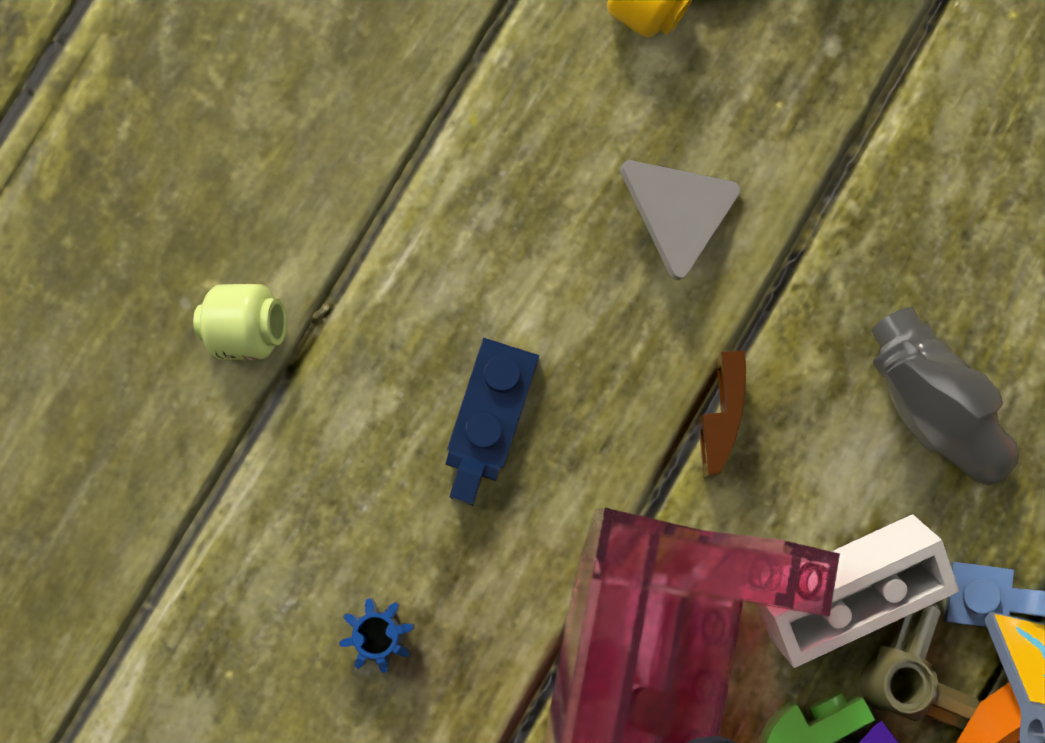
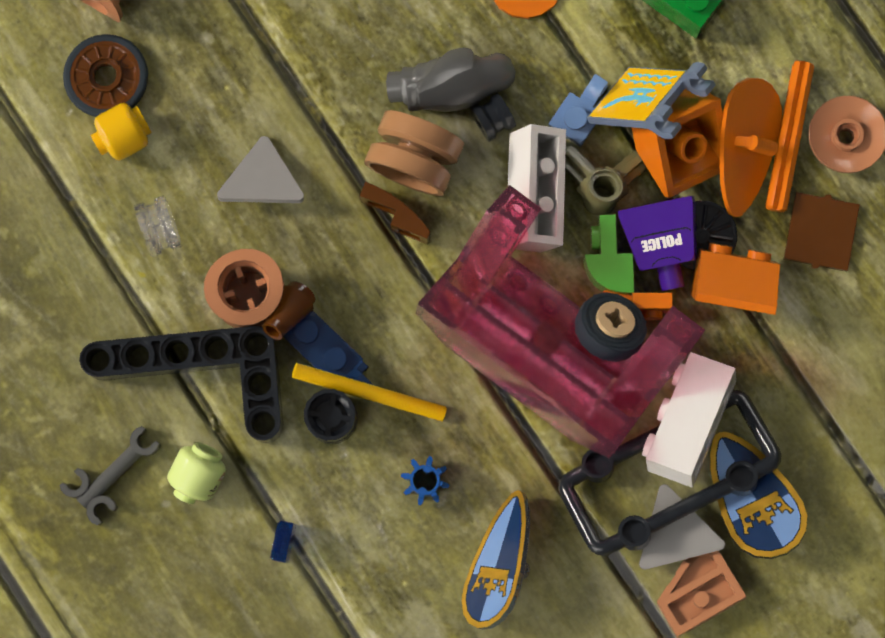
camera: 65 degrees left, 0 degrees up
none -> dark grey bar [59,426,161,526]
none -> black beam [79,326,284,443]
none -> clear wheel [134,195,182,257]
none -> nougat hat [204,249,285,328]
none -> reddish brown cone [262,281,316,340]
none -> clear blue tile [270,521,296,563]
none -> yellow bar [292,363,447,422]
none -> black wheel [304,389,358,444]
none -> medium nougat wheel [364,110,464,196]
none -> black wheel [470,93,516,142]

